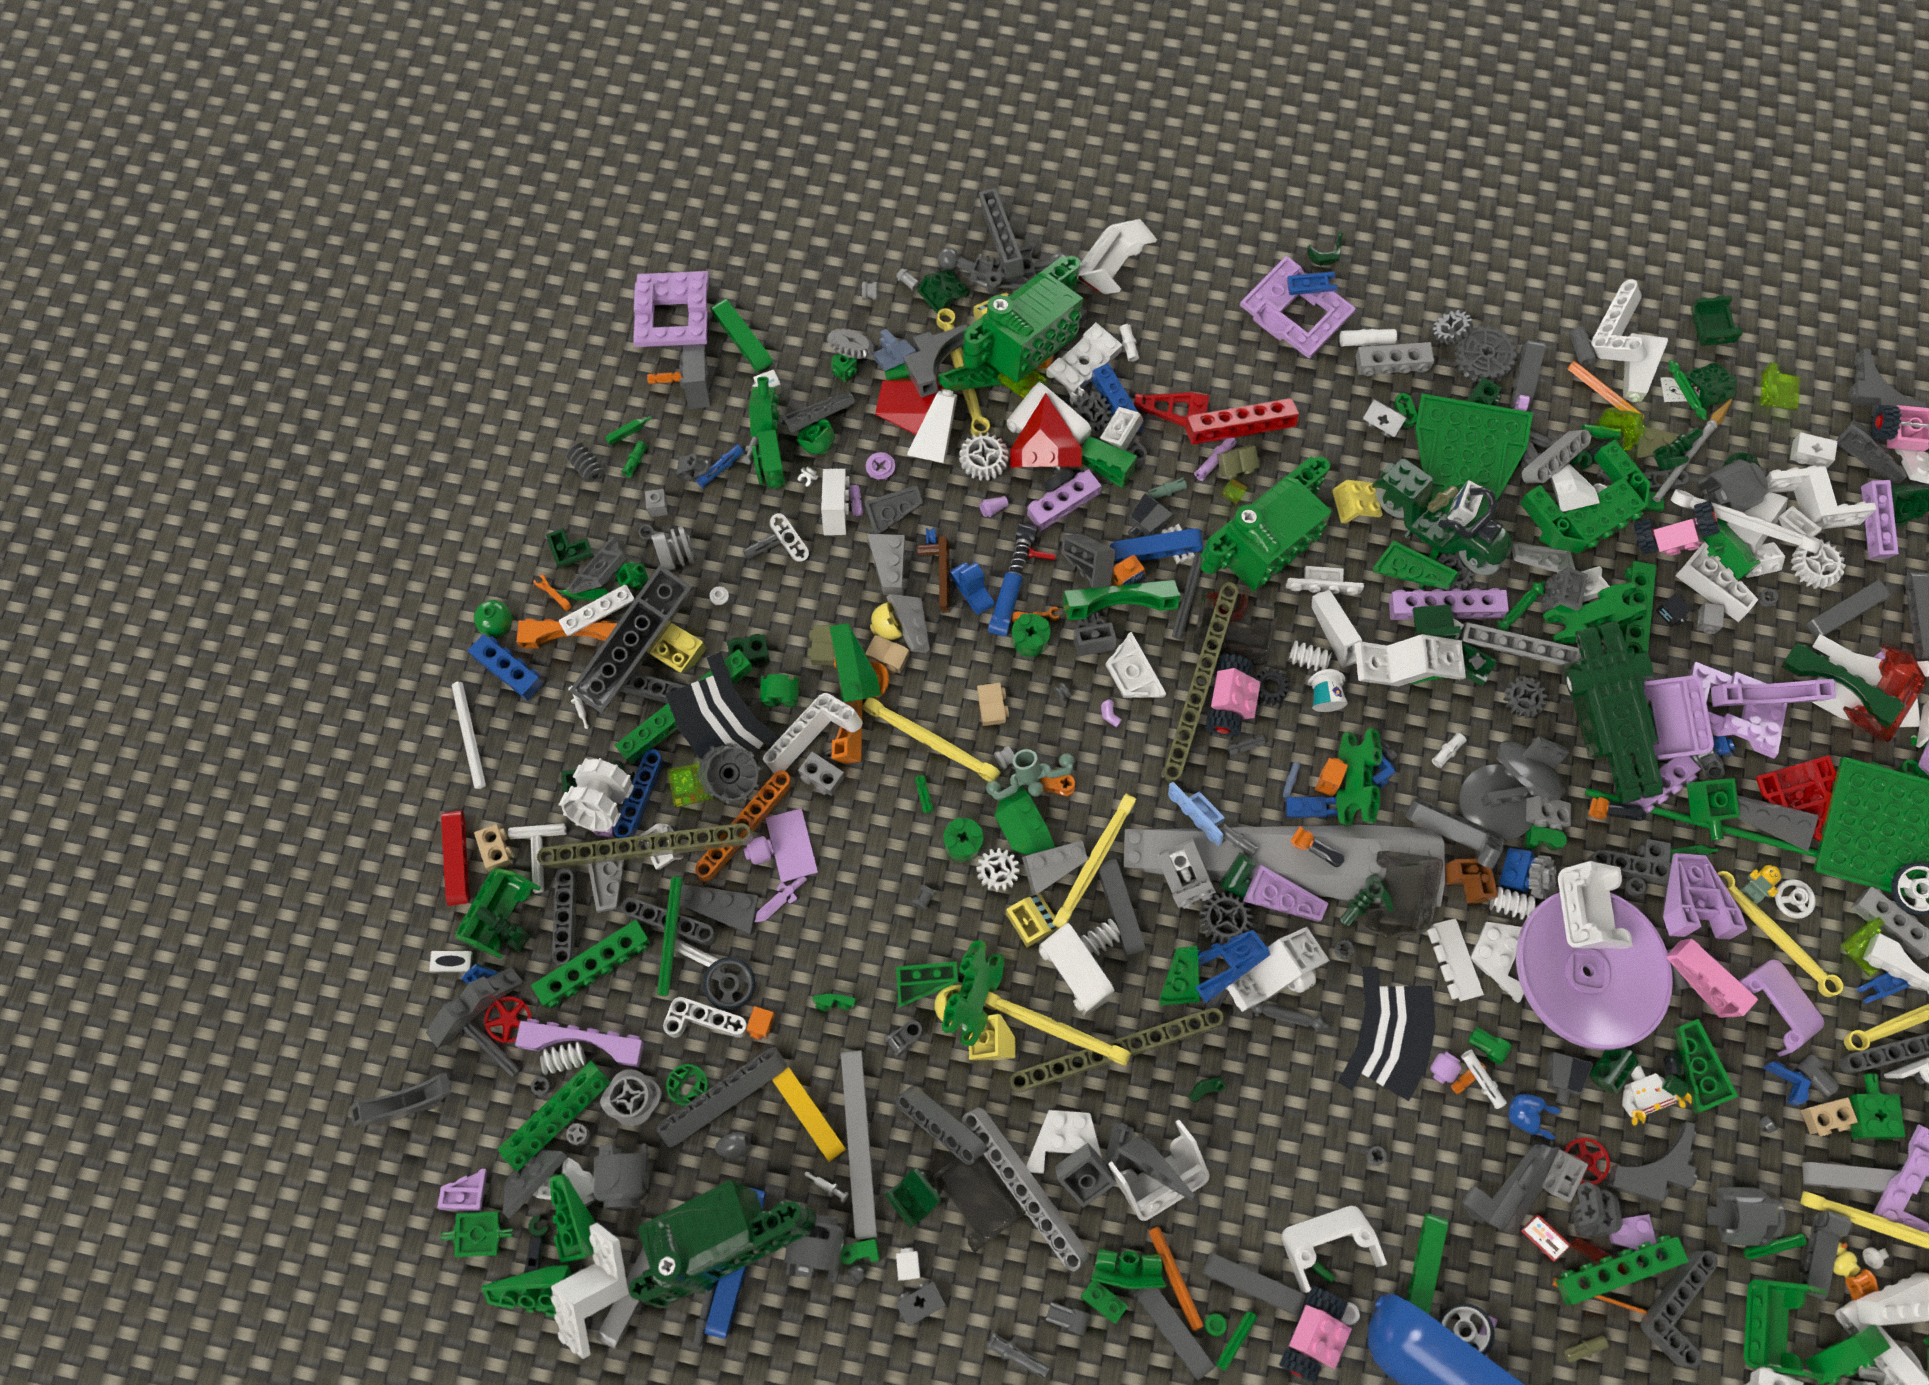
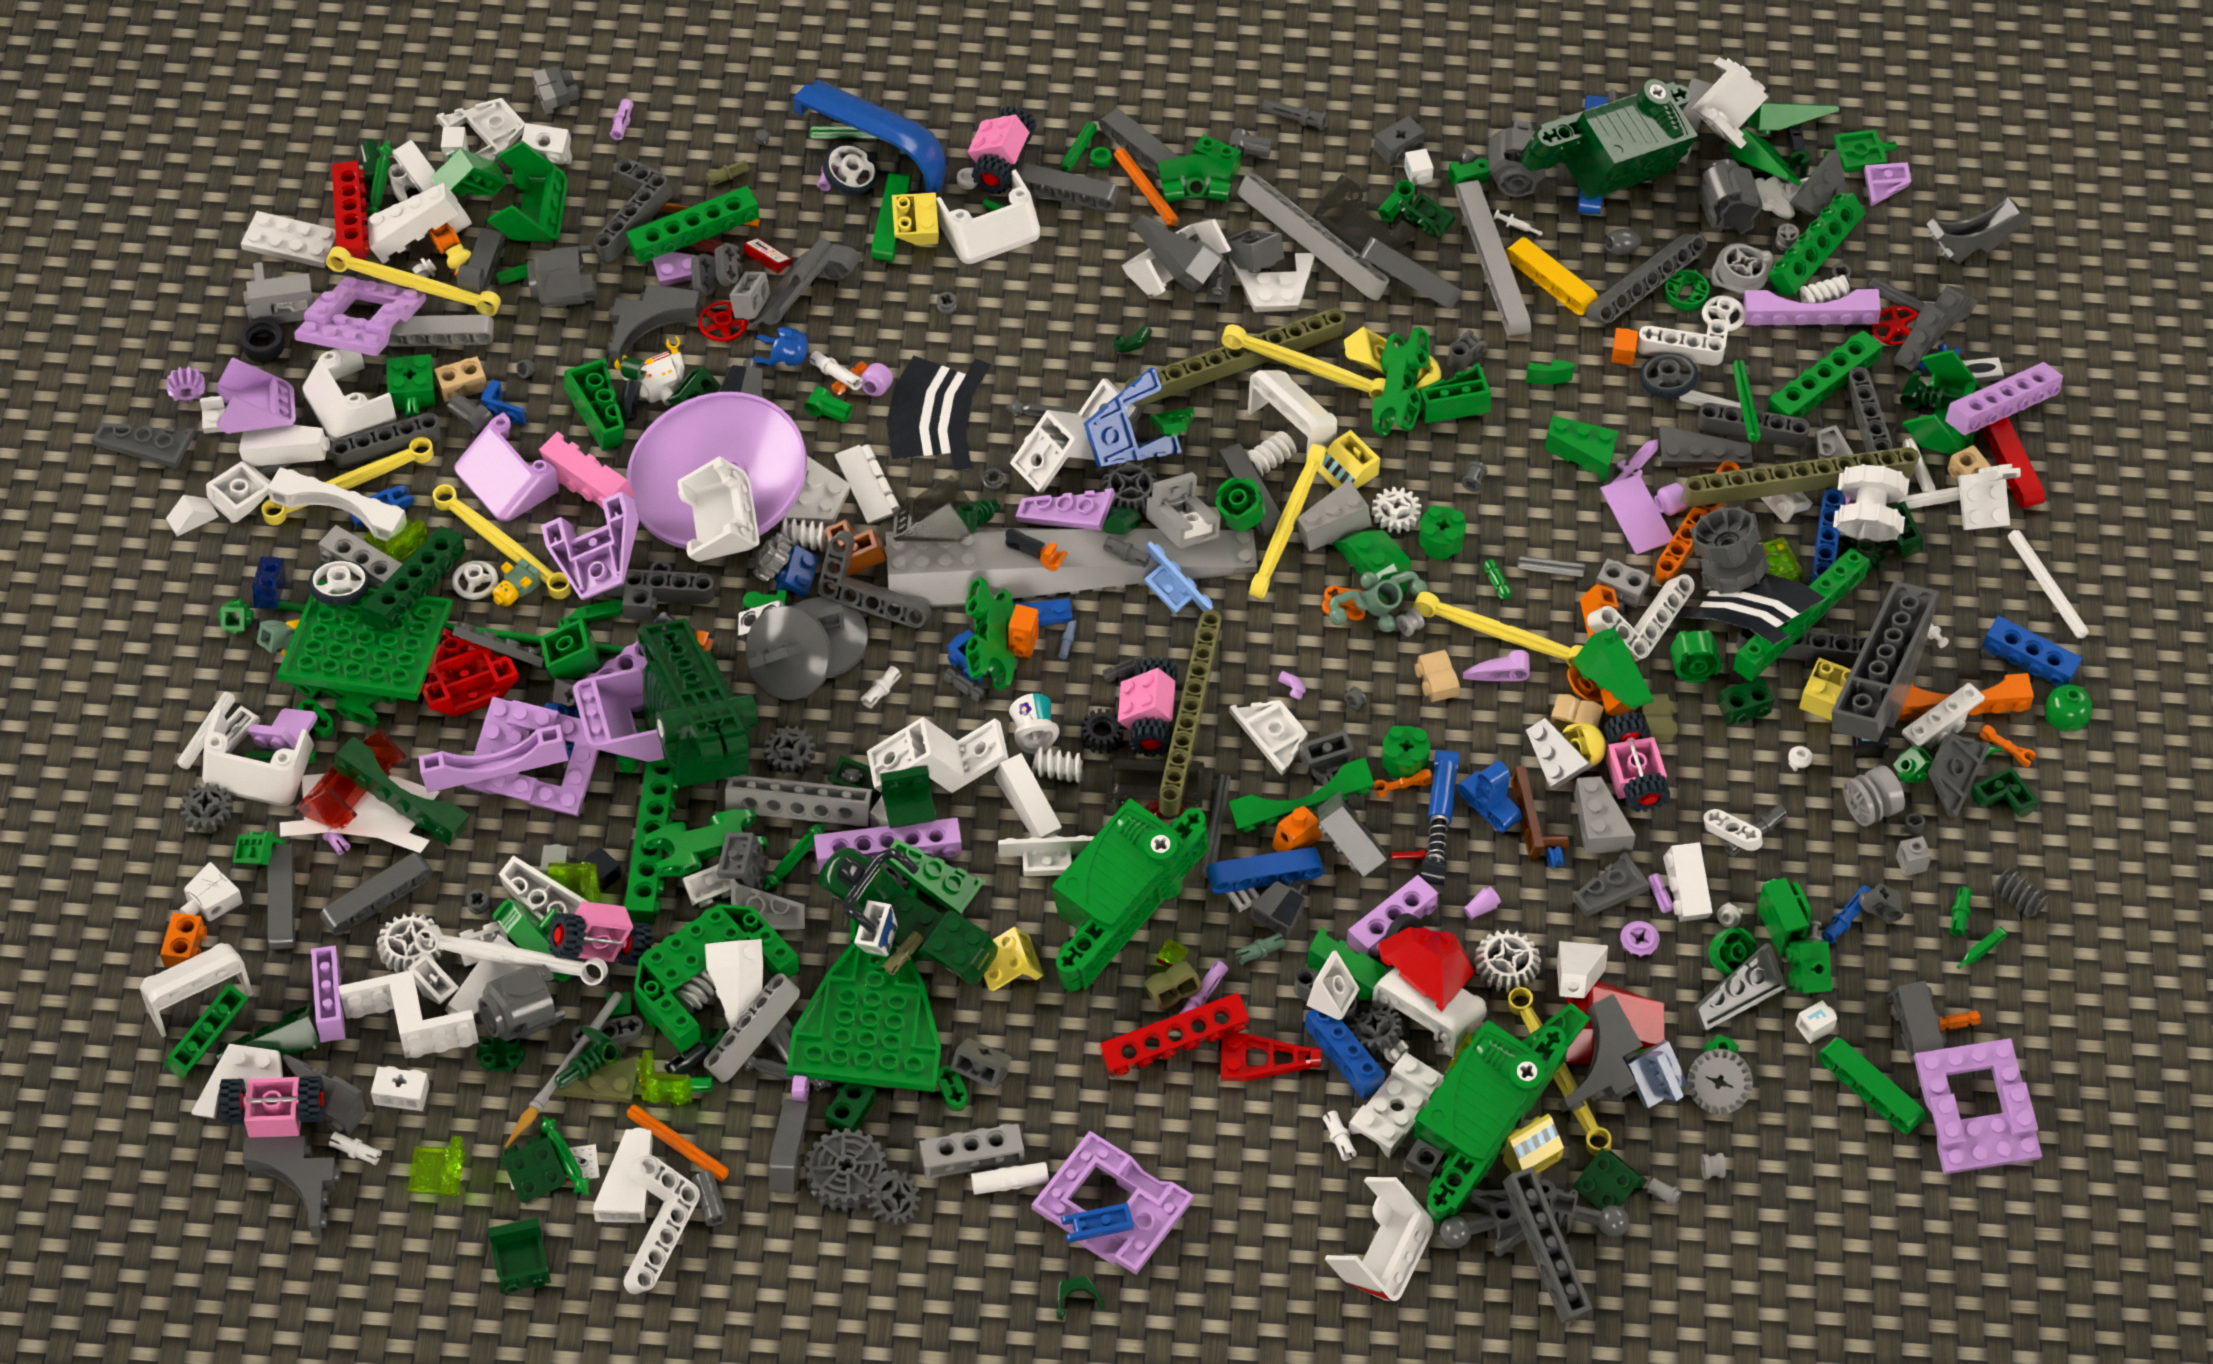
camera: 170 degrees right, 15 degrees down
none -> white pin [329,1131,382,1165]
none -> dark green brick [361,526,466,633]
none -> clear neon green bracket [548,861,601,903]
none -> light yellow slope [892,193,939,245]
none -> green brick [1216,477,1266,532]
none -> green piece [1377,180,1415,223]
none -> lavender piece [1463,650,1530,681]
none -> axle [1517,556,1586,577]
none -> green wedge [1545,415,1619,482]
none -> brick [1604,711,1671,812]
none -> white piece [1702,296,1745,332]
none -> lavender brick [1945,362,2063,436]
none -> white bracket [1958,464,2021,530]

